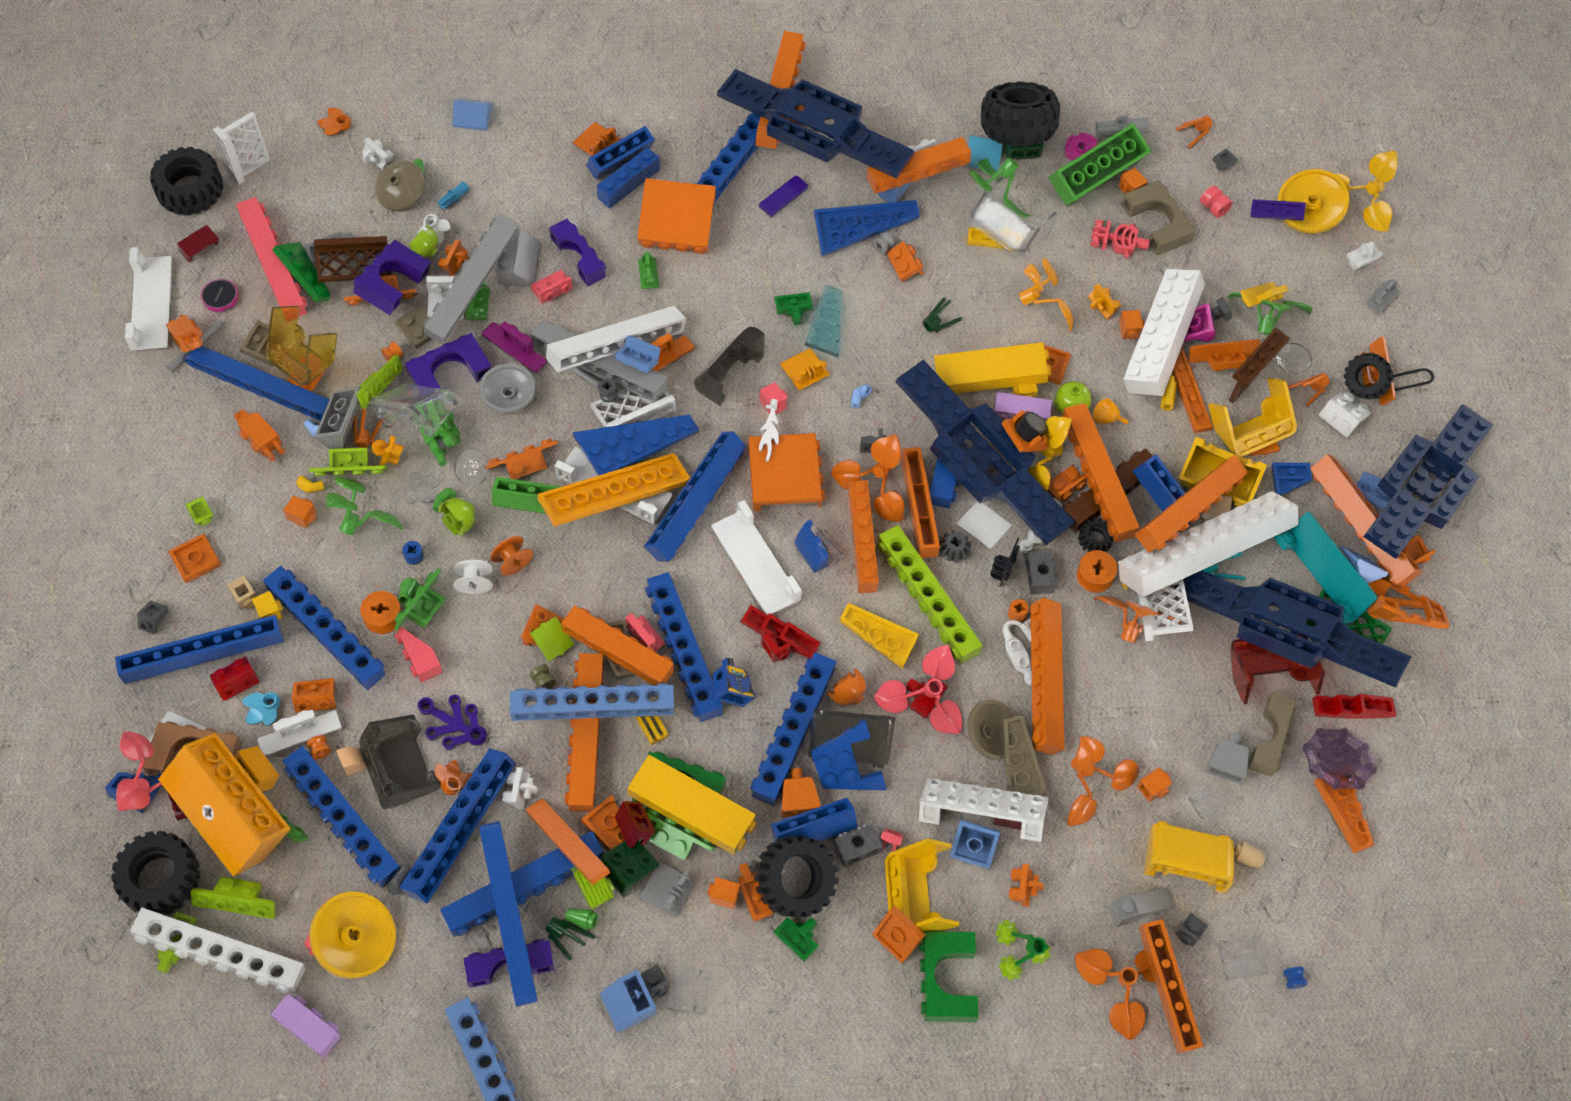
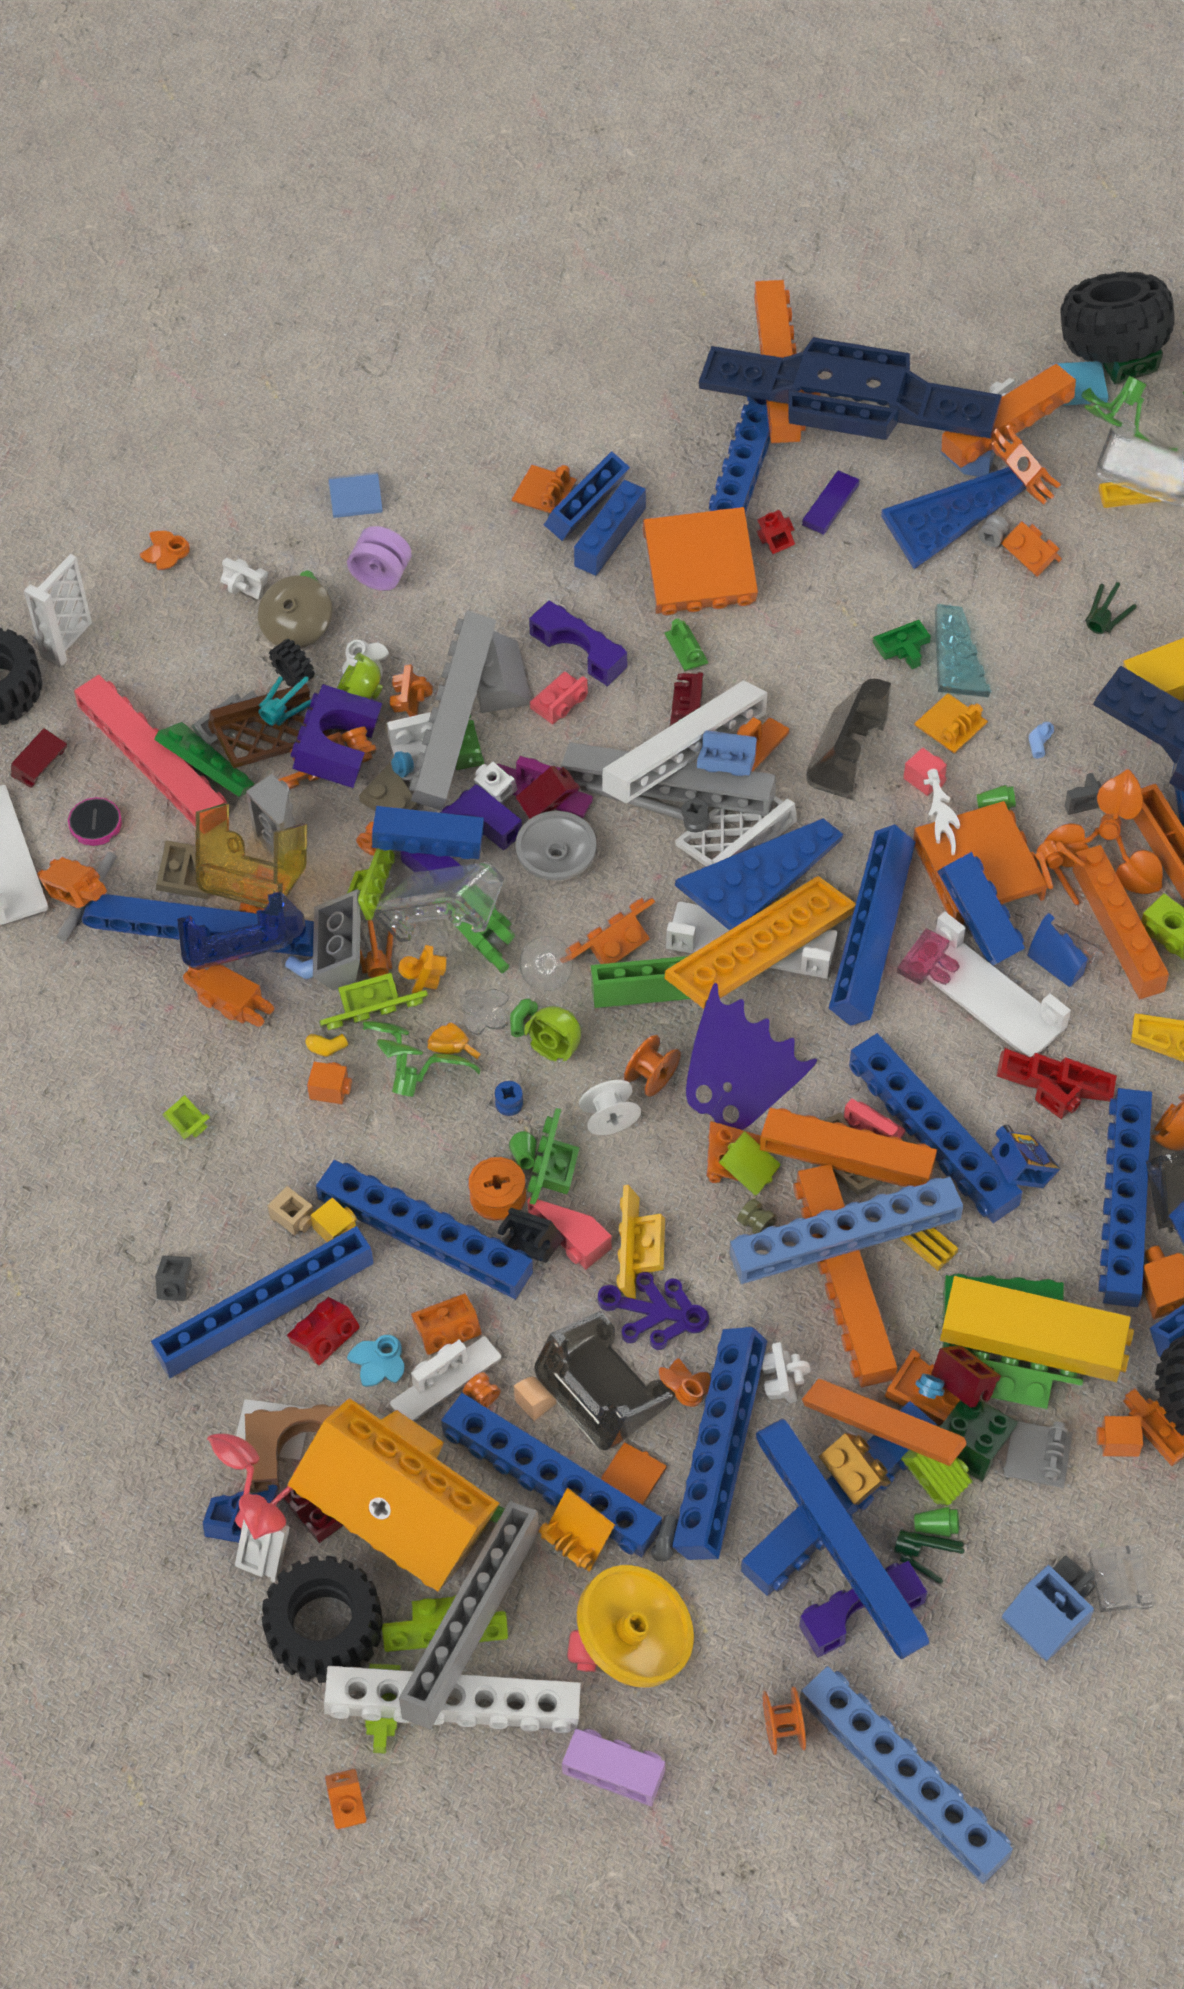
camera: 10 degrees left, 5 degrees down
orange tile [168,533,222,583] -> none
dark azure axle [438,181,469,209] -> none
none -> clear blue windscreen [177,892,306,970]
none -> white plate [235,1520,289,1582]
none -> light grey slope [246,774,296,871]
none -> teal plant [259,676,312,726]
none -> black tyre [269,639,315,687]
none -> orange bracket [325,1769,367,1829]
none -> orange wheel [341,726,372,750]
none -> lavender wheel [347,526,412,590]
none -> blue brick [372,806,484,859]
none -> dark azure plate [391,751,414,778]
none -> light grey brick [399,1501,539,1730]
none -> light orange piece [427,1022,481,1059]
none -> white brick [474,762,518,804]
none -> black hinge [498,1208,564,1263]
none -> dark red hinge [516,766,580,819]
none -> light orange hinge [538,1488,615,1572]
none -> orange piece [601,1442,667,1505]
none -> yellow bracket [616,1184,665,1299]
none -> dark red hinge [670,672,703,726]
none -> dark purple piece [686,983,817,1130]
none -> red brick [756,509,795,555]
none -> orange piece [762,1686,806,1755]
none -> pearl gold bracket [819,1433,891,1505]
none -> clear pink hinge [897,928,960,986]
none -> dark azure plate [915,1373,945,1399]
none -> blue brick [937,852,1025,965]
none -> bright green cone [976,785,1016,810]
none -> orange piece [991,423,1061,505]
none -> orange plant [1035,840,1085,905]

